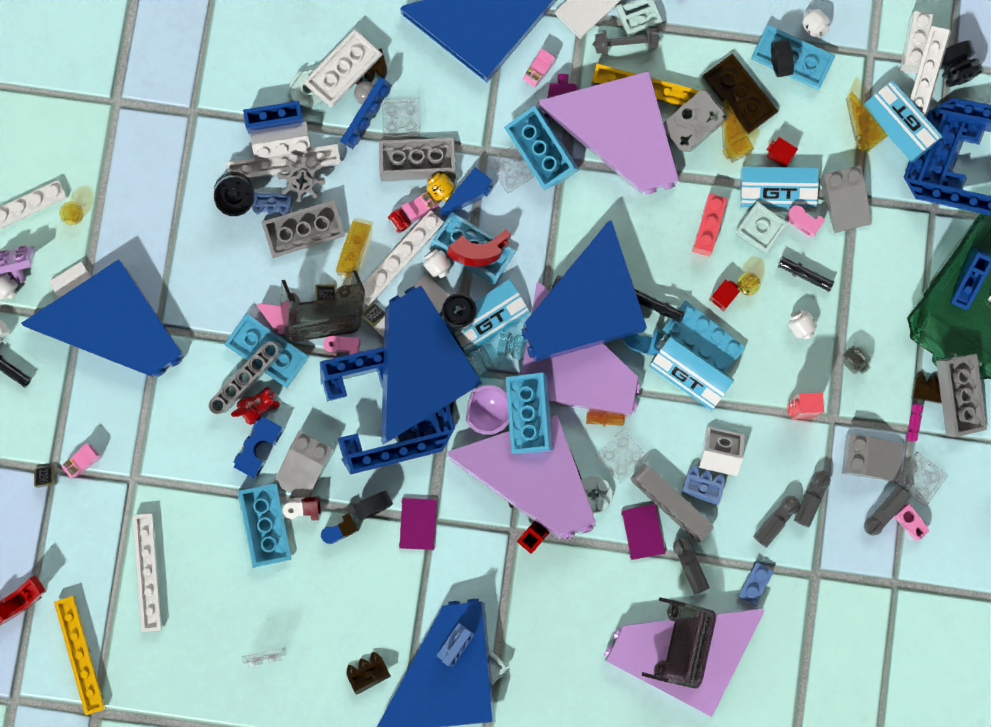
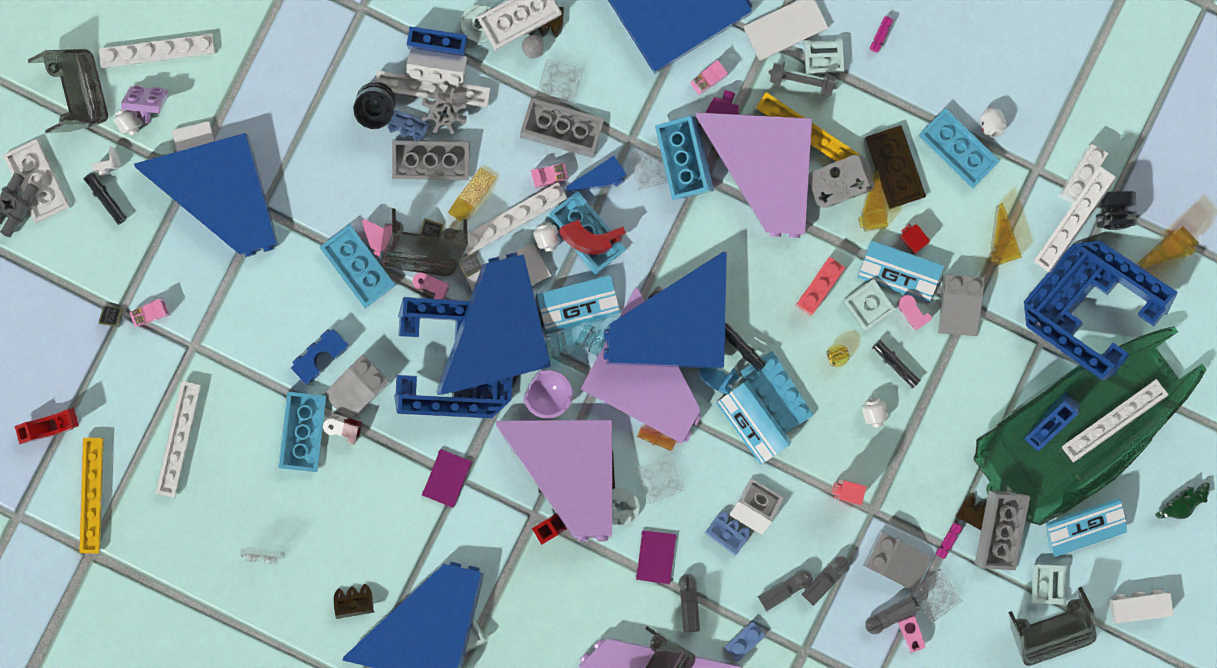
camera: 20 degrees right, 5 degrees up
clear yellow piece [59,201,84,225] -> none
light grey beam [209,341,283,414] -> none
red animal [231,387,280,425] -> none
leg [321,513,358,544] -> none
blue plate [340,77,392,149] -> none
black tyre [354,490,393,520] -> none
red bush [387,208,412,233] -> none
yellow head [426,173,455,202] -> none
medium blue bracket [437,624,475,667] -> none
black piece [442,293,477,331] -> none
medium azure slope [506,372,553,454] -> none
light grey beam [630,464,714,543] -> none
red brick [709,279,740,312] -> none
black tyre [771,39,794,77] -> none
clear smoke head [843,346,872,374] -> none
medium azure slope [862,81,943,162] -> none

